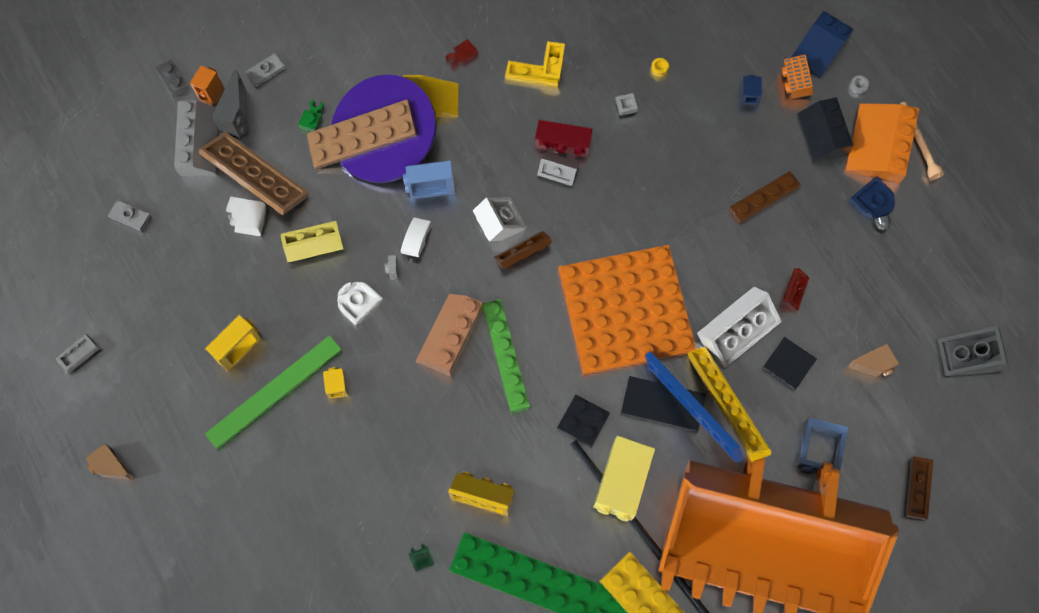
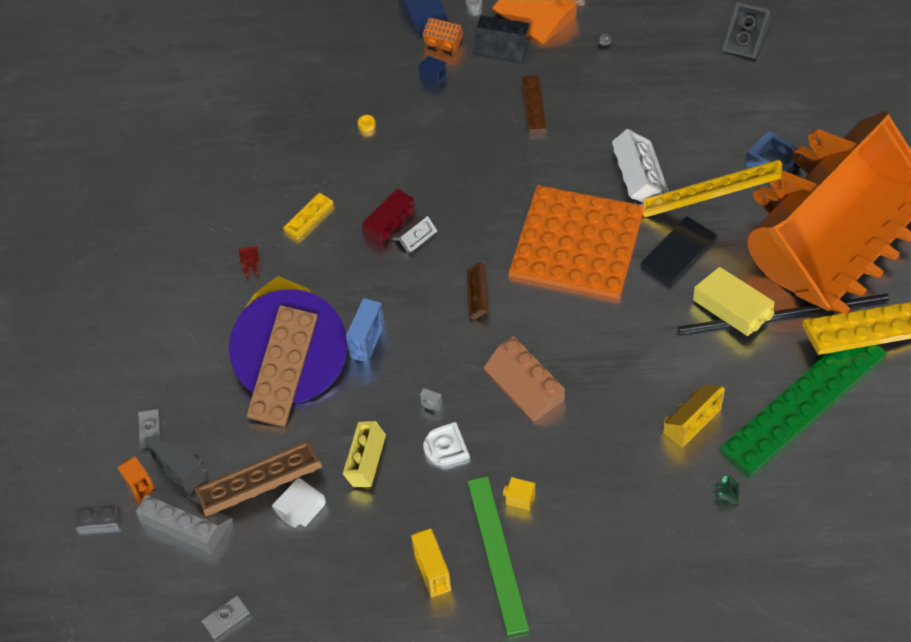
camera: 60 degrees left, 15 degrees down
green plate [298,99,324,132] -> none
white slope [401,218,432,257] -> none
white slope [473,197,527,242] -> none
bright green plate [483,299,530,413] -> none
yellow slope [542,41,565,81] -> none
black plate [557,394,610,448] -> none
light grey plate [615,93,638,116] -> none
blue tile [645,351,743,463] -> none
black tile [762,337,817,390] -> none
clear red plate [782,268,810,311] -> none
medium nougat slope [848,344,899,377] -> none
dark blue tile [849,176,895,219] -> none
reddish brown plate [905,456,933,520] -> none

